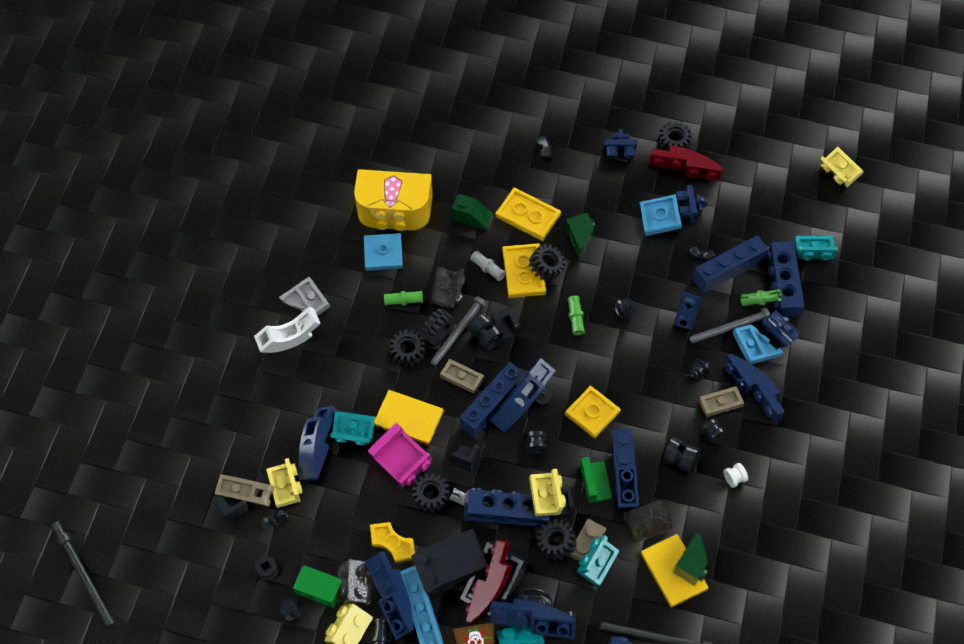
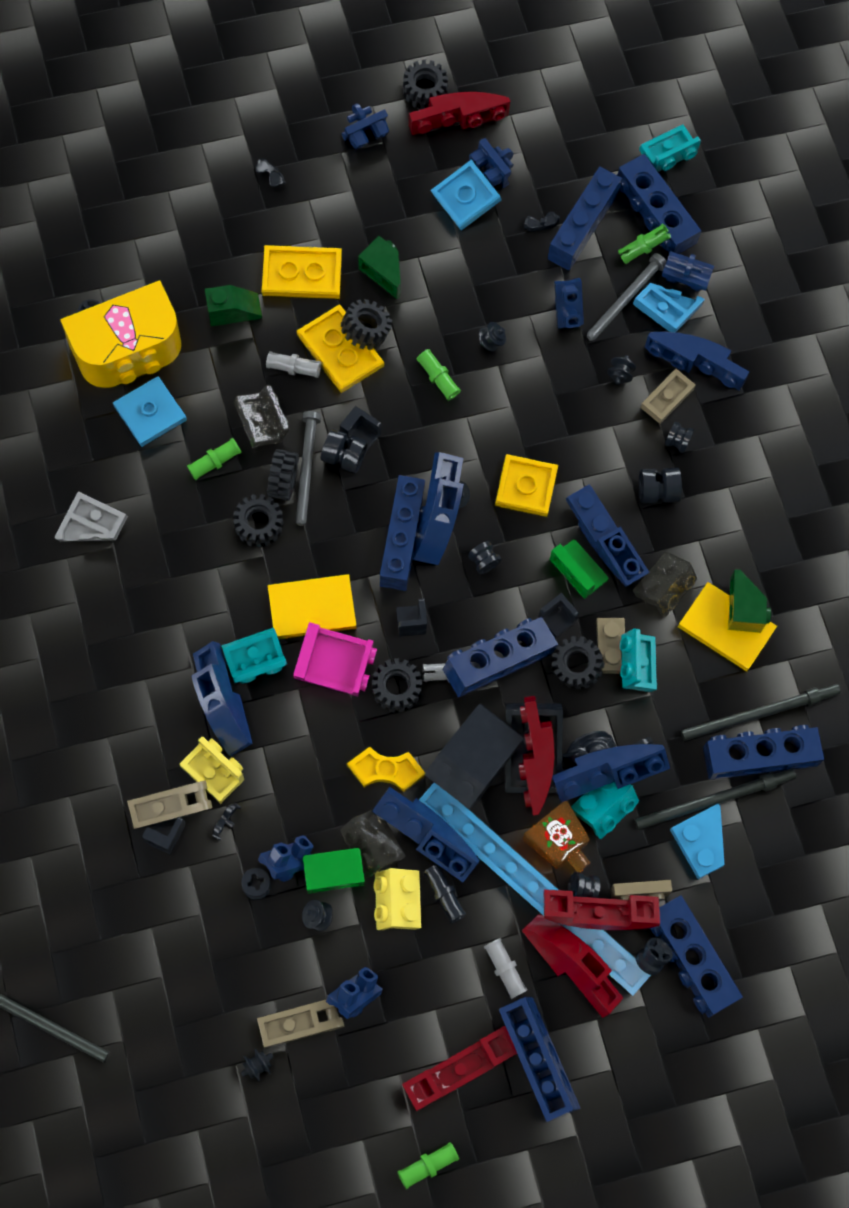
camera: 35 degrees left, 10 degrees up
white arch [254,307,320,353] -> none
dark tan plate [440,359,484,394] -> none
light yellow bracket [529,469,566,517] -> none
white wheel [723,463,748,488] -> none
light yellow bracket [820,147,864,187] -> none
none -> dark blue hips [258,835,313,882]

